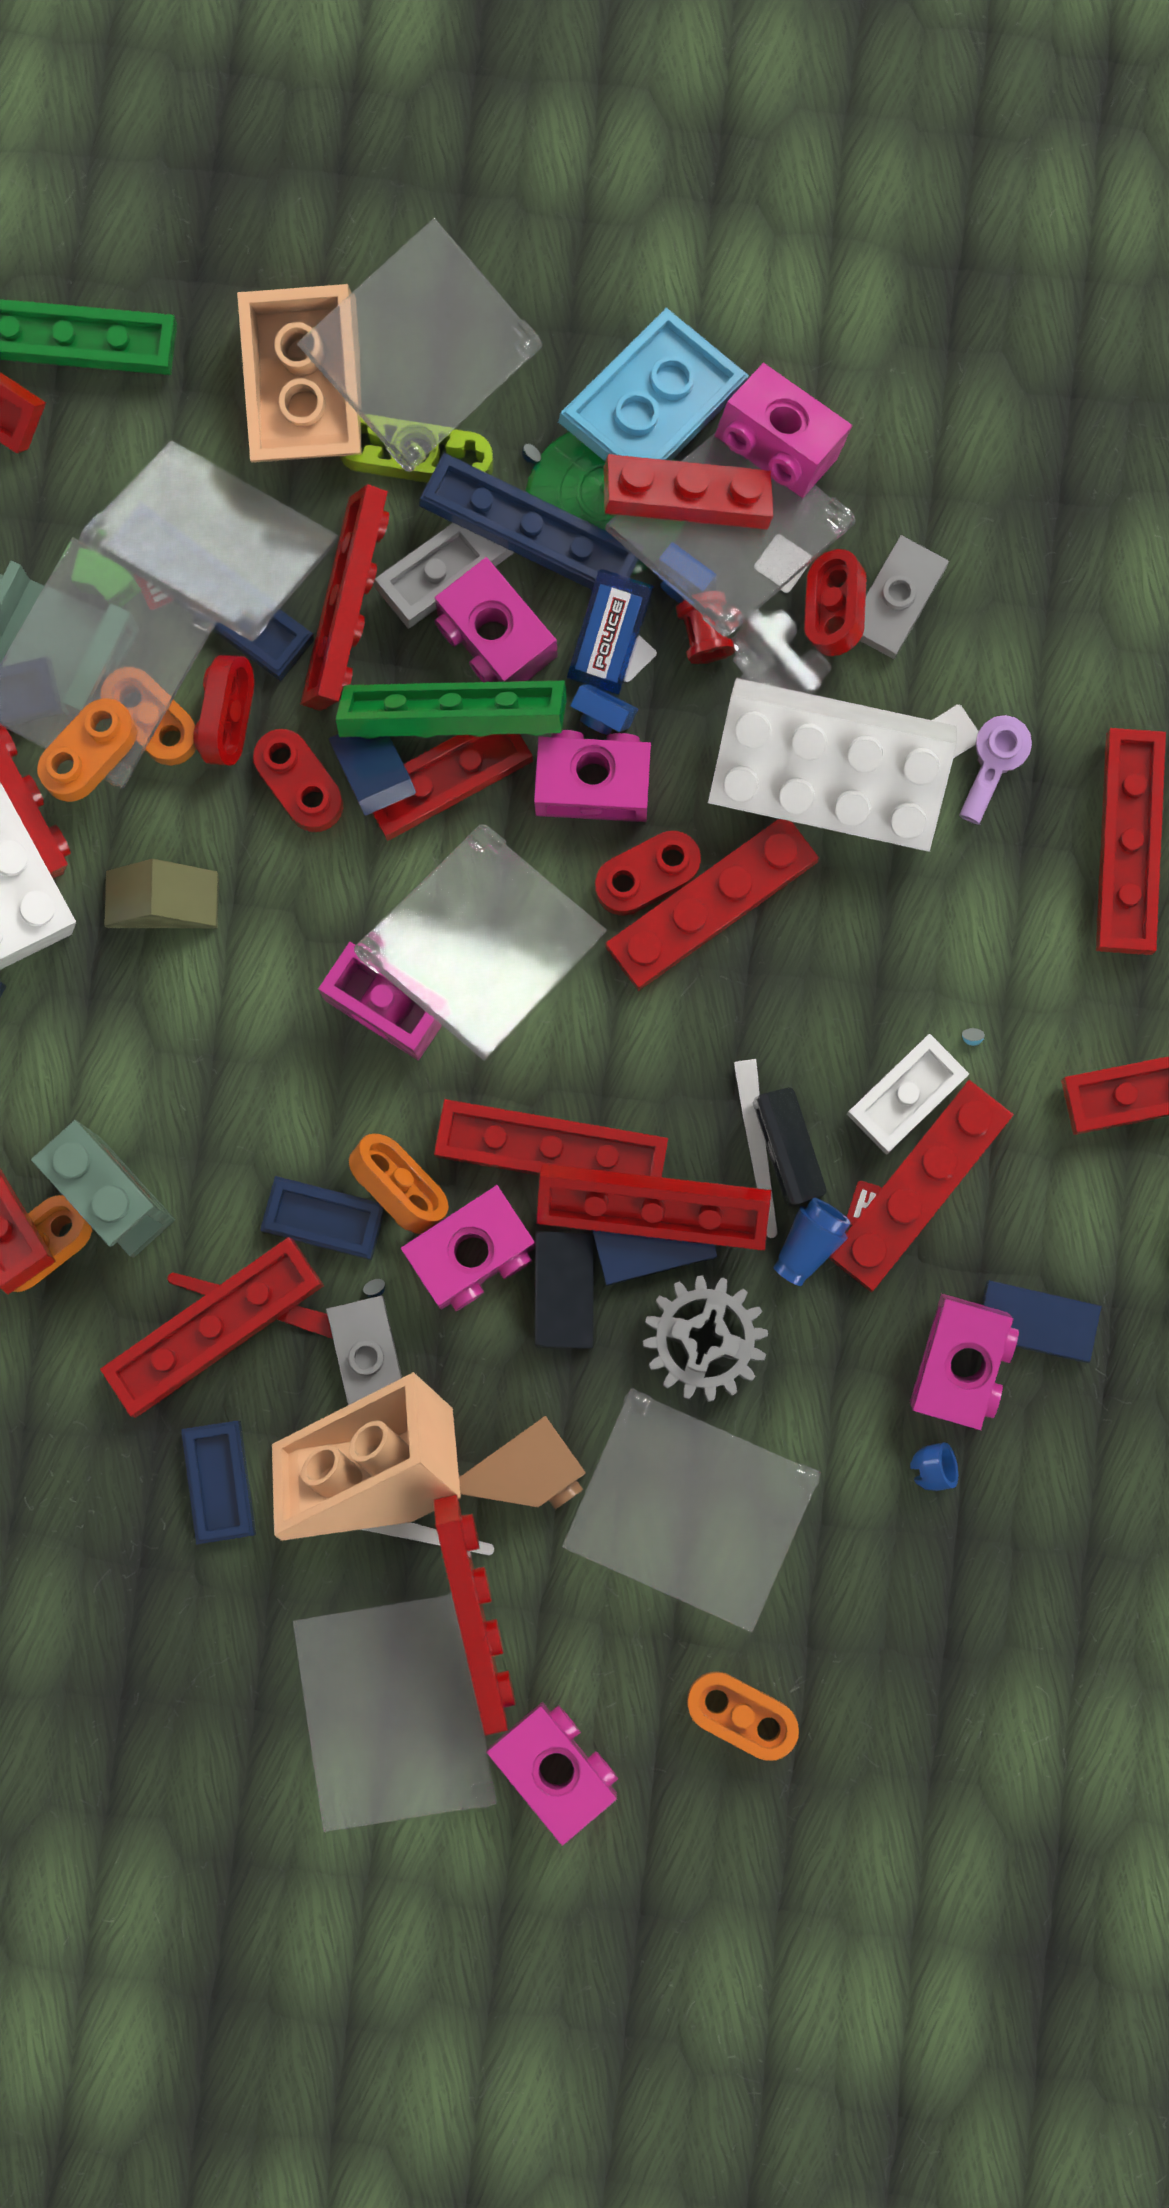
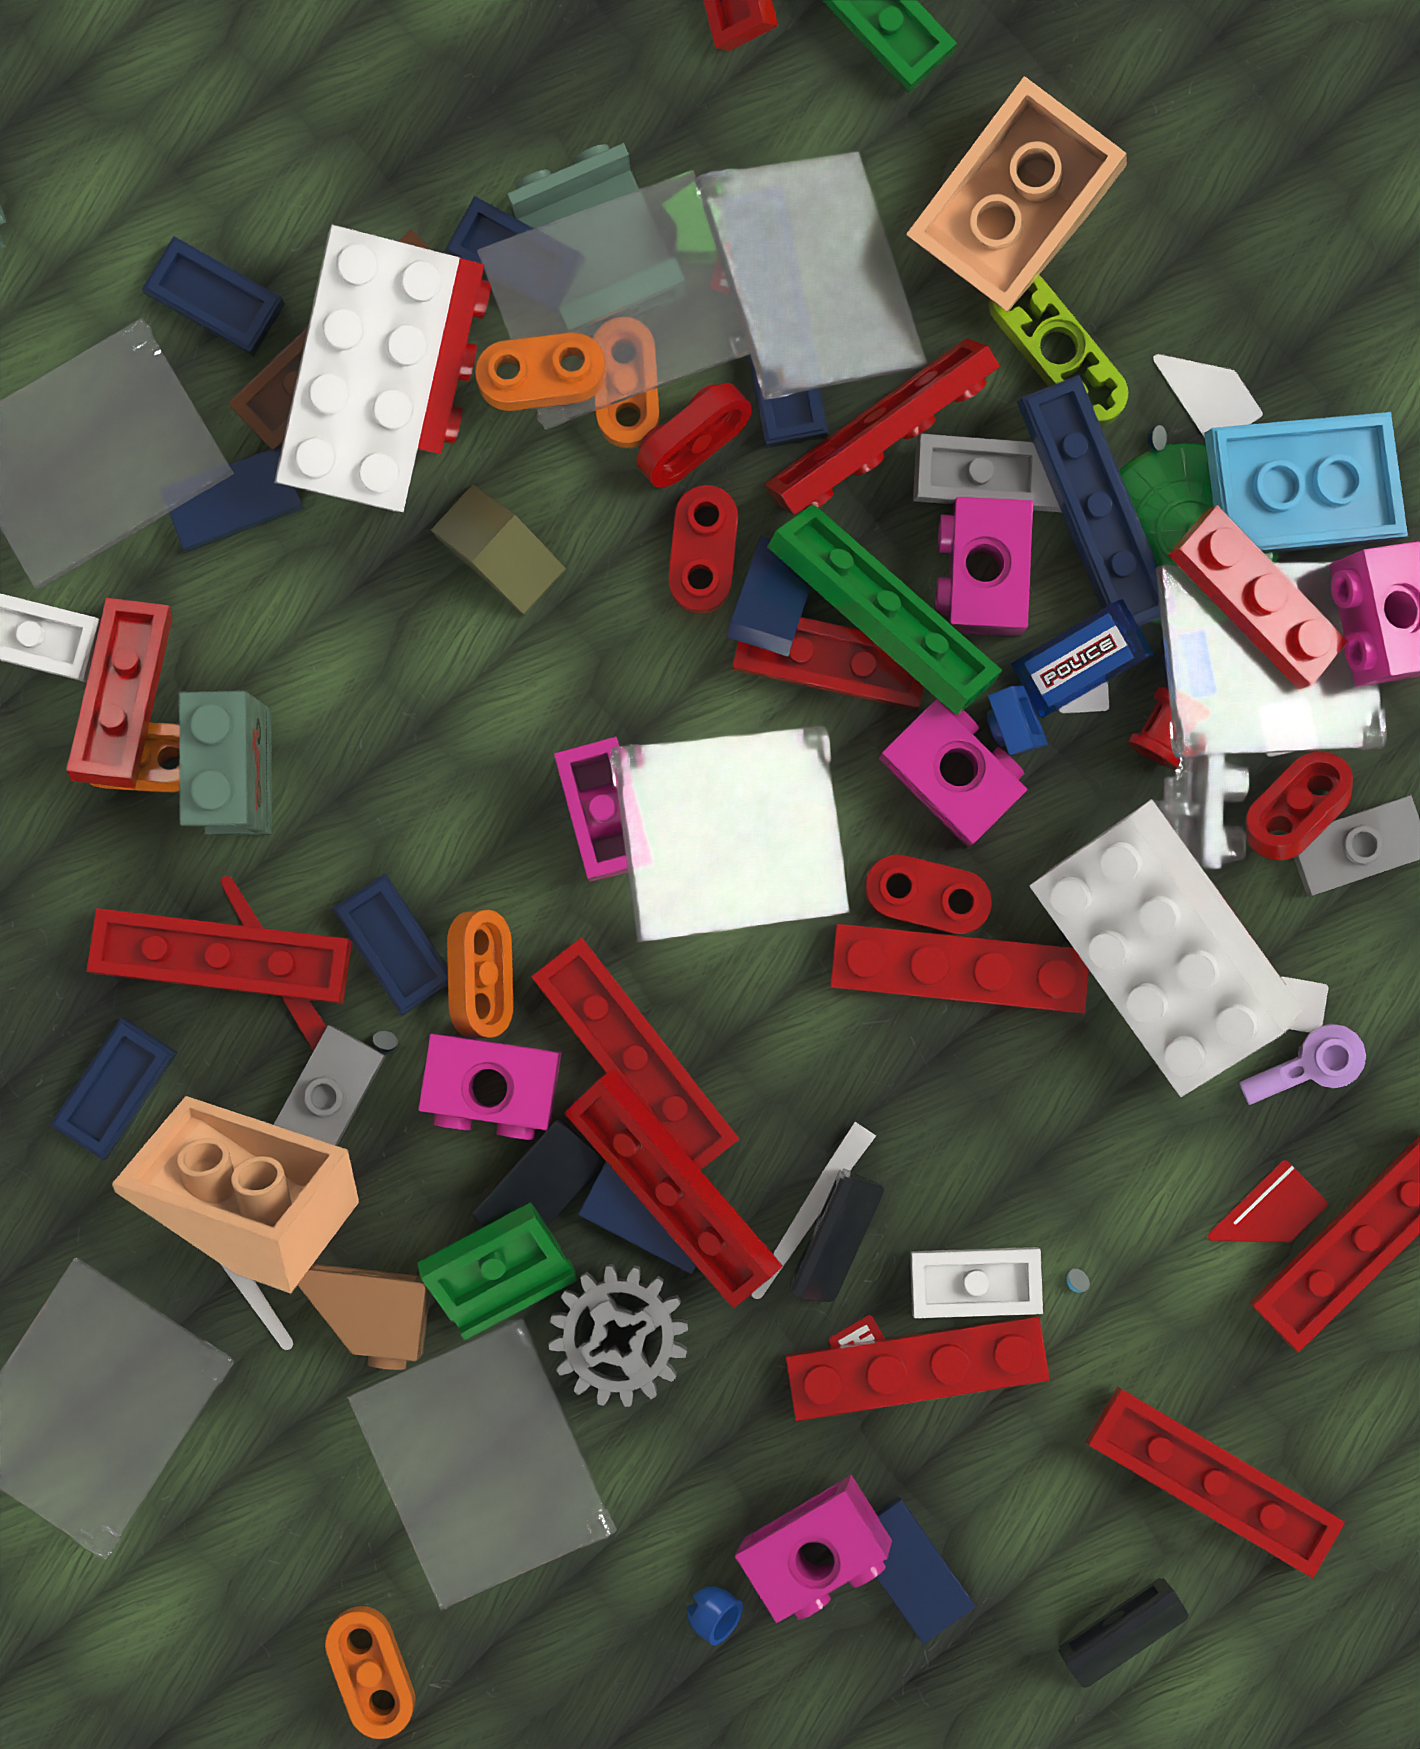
camera: 40 degrees right, 5 degrees up
clear piece [297,218,543,472] -> none
red plate [434,1495,516,1736] -> none
dark pink brick [486,1701,618,1846] -> none
blue cone [773,1198,851,1286] -> none
none -> green plate [417,1202,577,1340]
none -> white sticker [1153,354,1262,438]
none -> red sticker [1208,1160,1328,1242]

